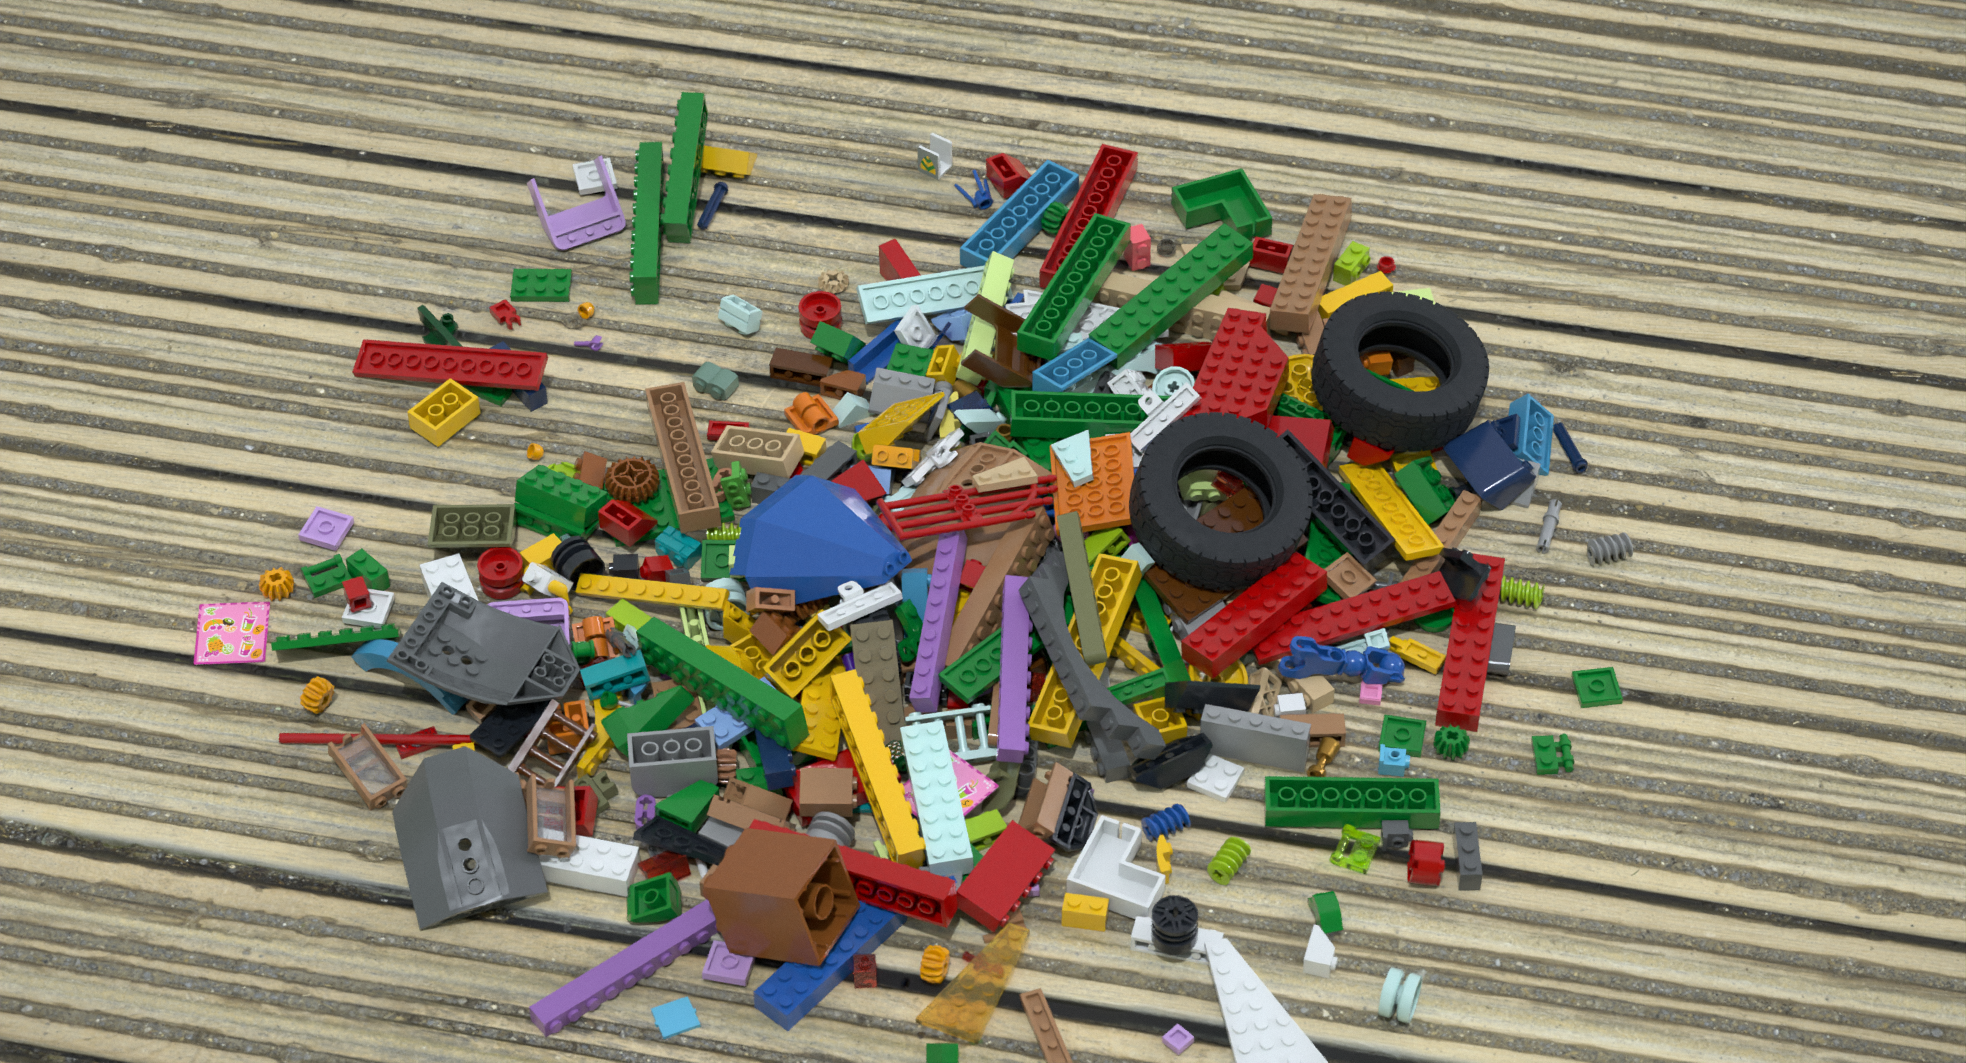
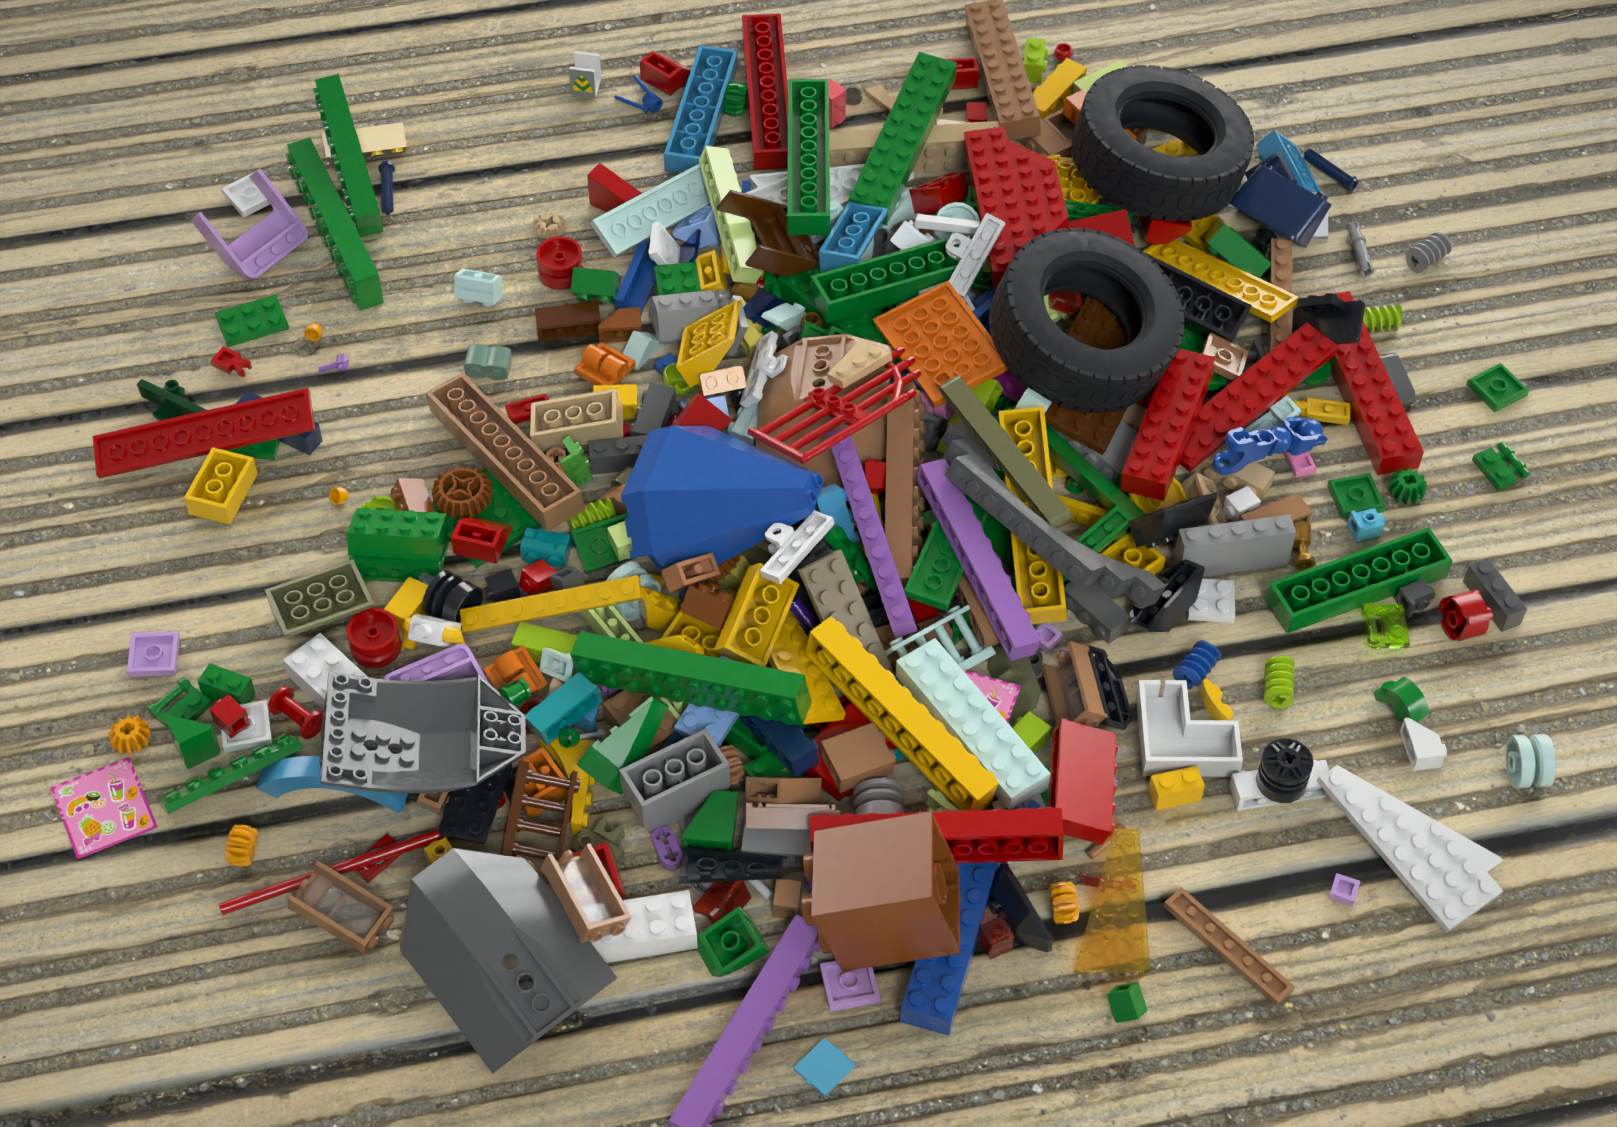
camera: 25 degrees left, 5 degrees up
dark grey pin [605,627,636,657] -> none
light aqua wing [1051,430,1093,487] -> none
green piece [1171,168,1273,240] -> none
none -> green slope [165,715,221,769]
none -> red hose [268,686,323,740]
none -> white tile [915,214,980,235]
none -> black wedge [988,862,1053,952]
none -> lavender plate [1036,623,1063,653]

